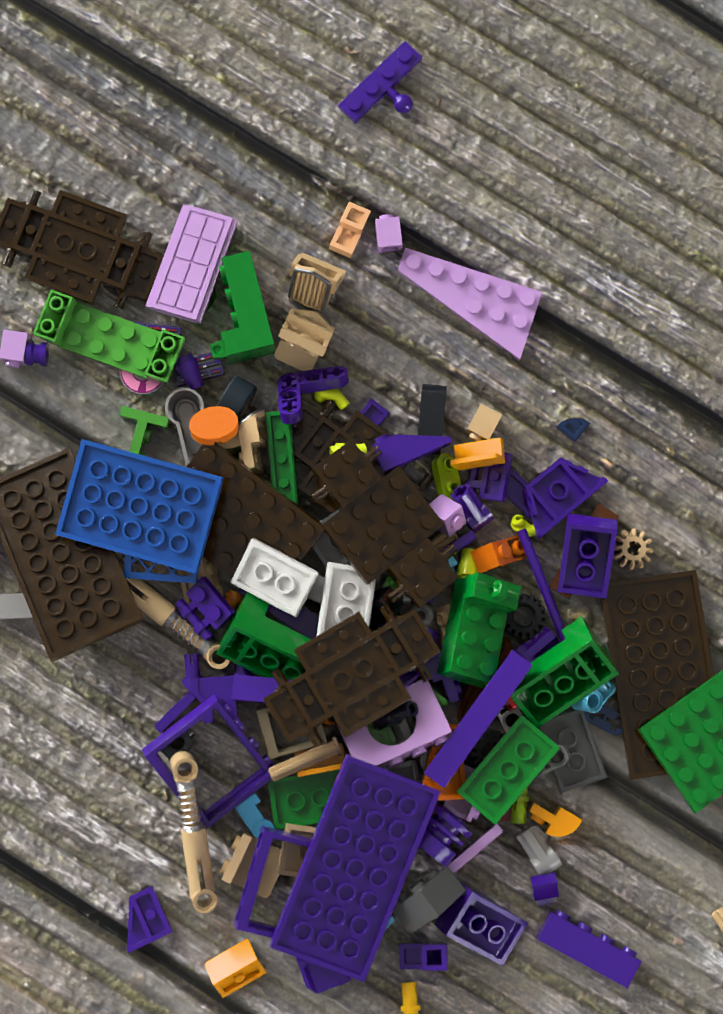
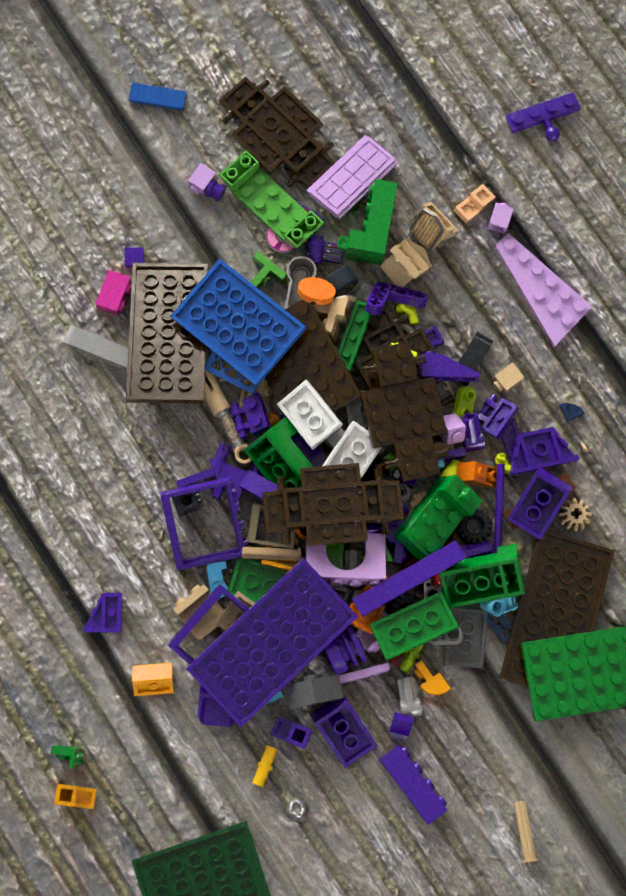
camera: 25 degrees right, 5 degrees down
tan piece [170,751,217,913] -> none
black pin [372,700,418,730] -> none
light orange panel [450,438,505,471] -> none

